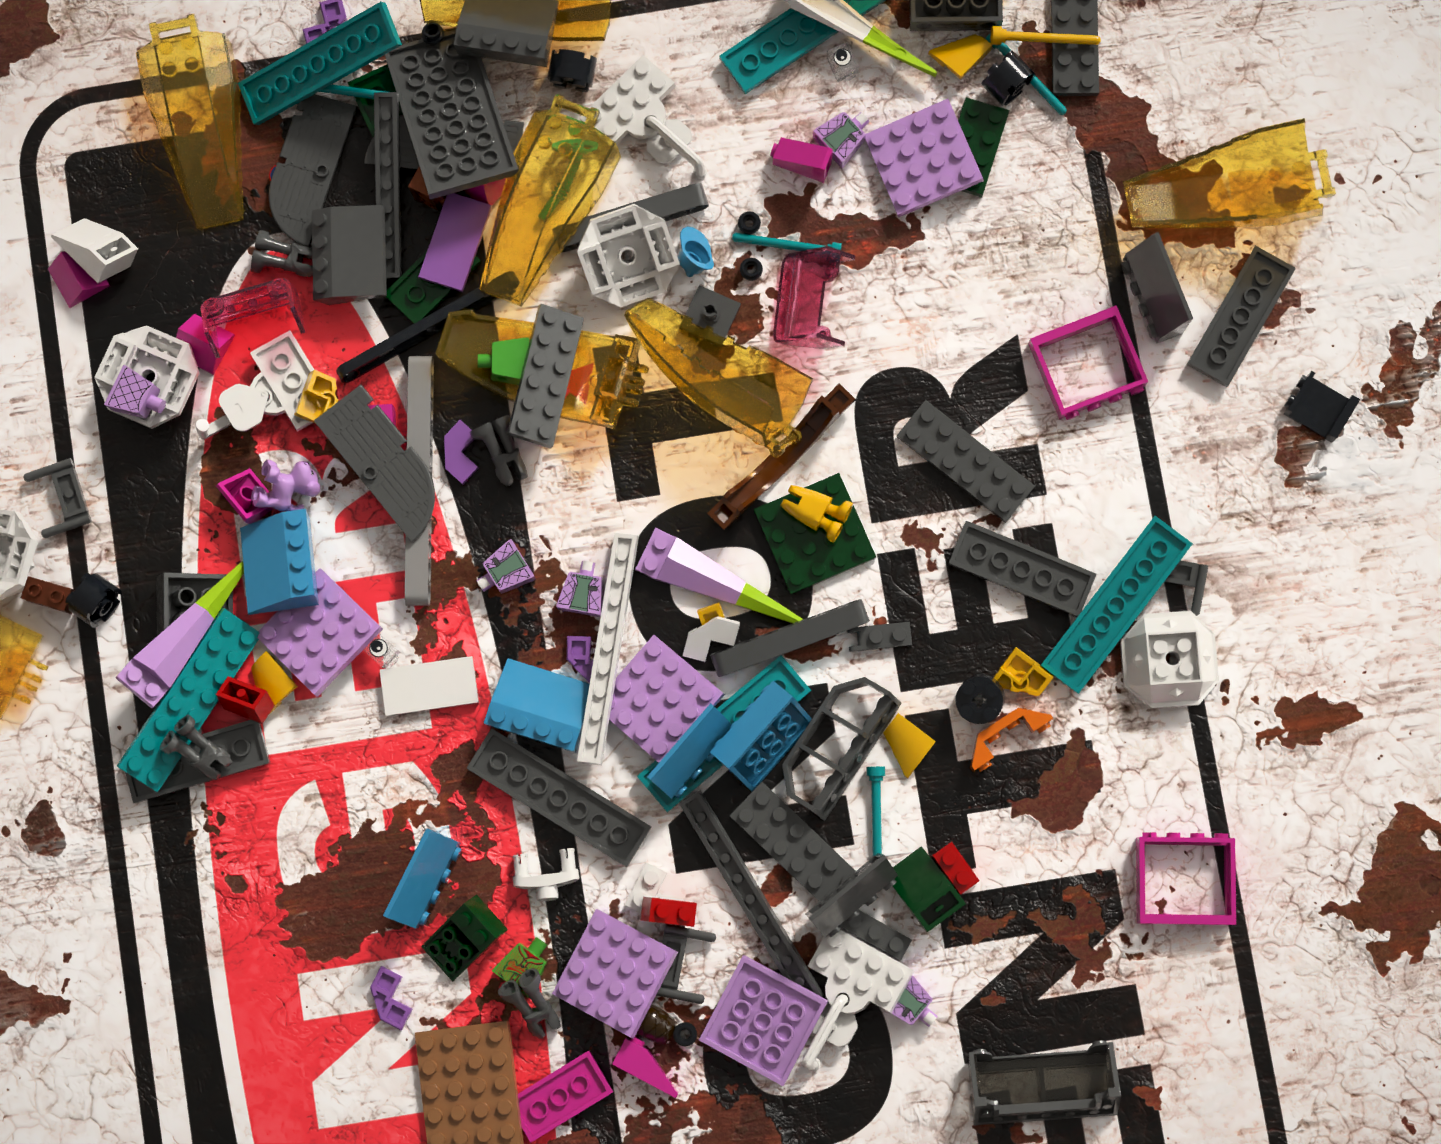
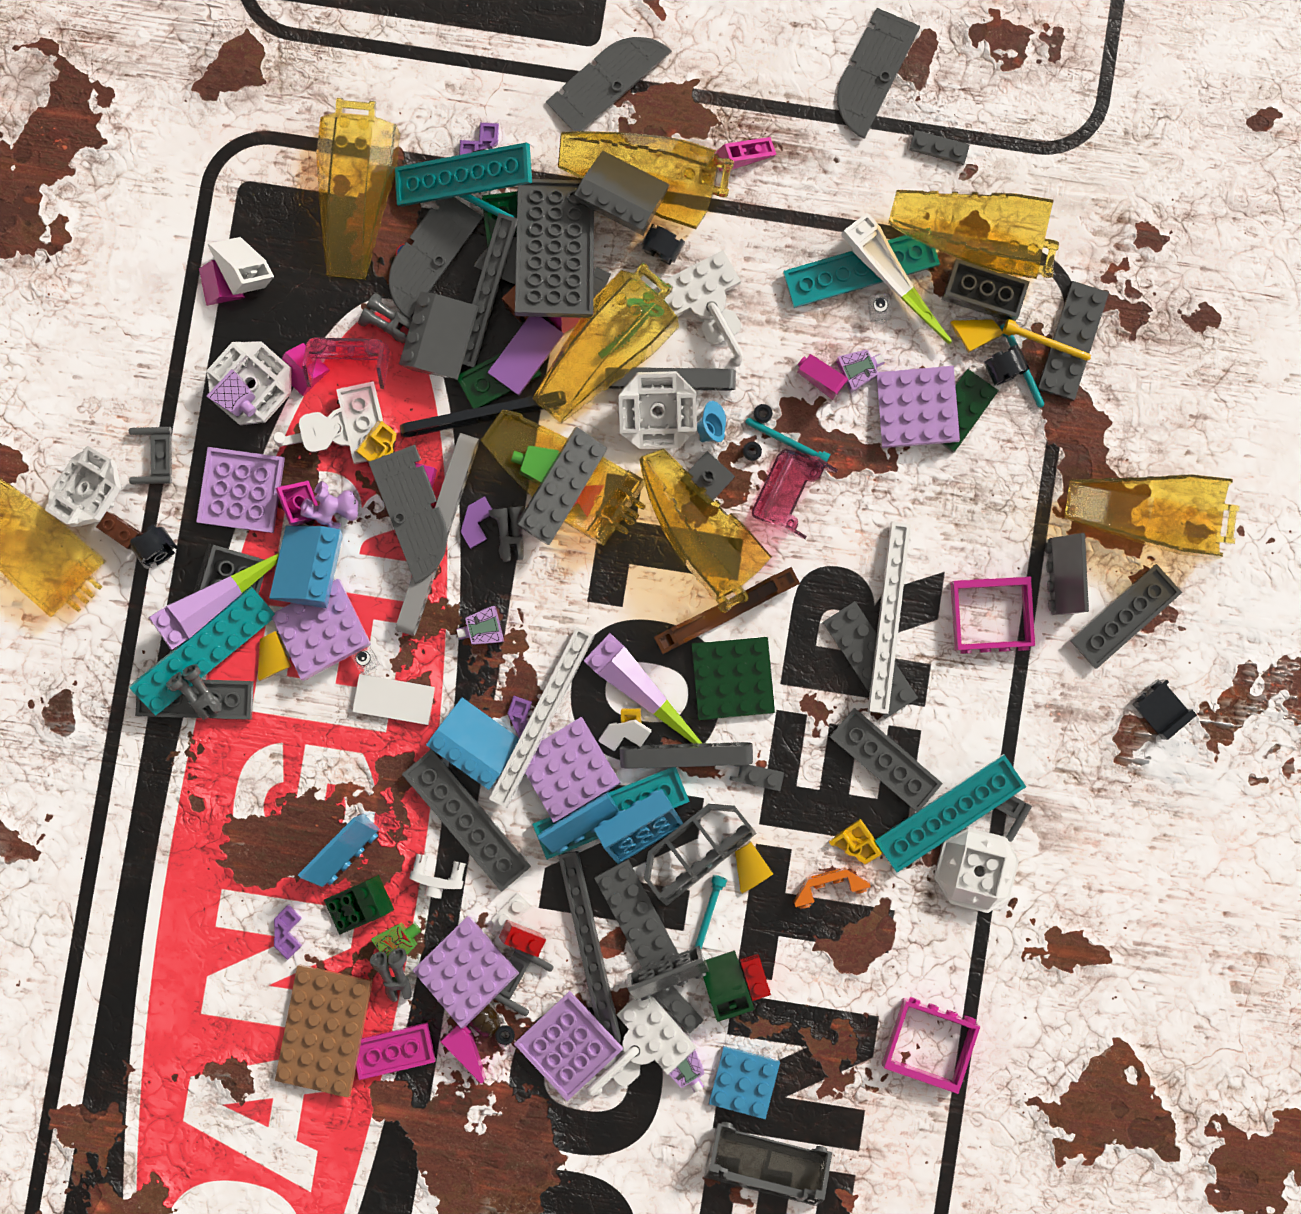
camera: 15 degrees right, 5 degrees up
red brick [216,676,275,724] -> none
black plate [421,22,445,45] -> none
torso [556,561,603,617] -> none
yellow piece [780,485,853,543] -> none
black brick [956,674,1005,724] -> none
none -> lavender plate [196,447,285,533]
none -> dark azure plate [709,1046,780,1119]
none -> white plate [868,521,911,714]

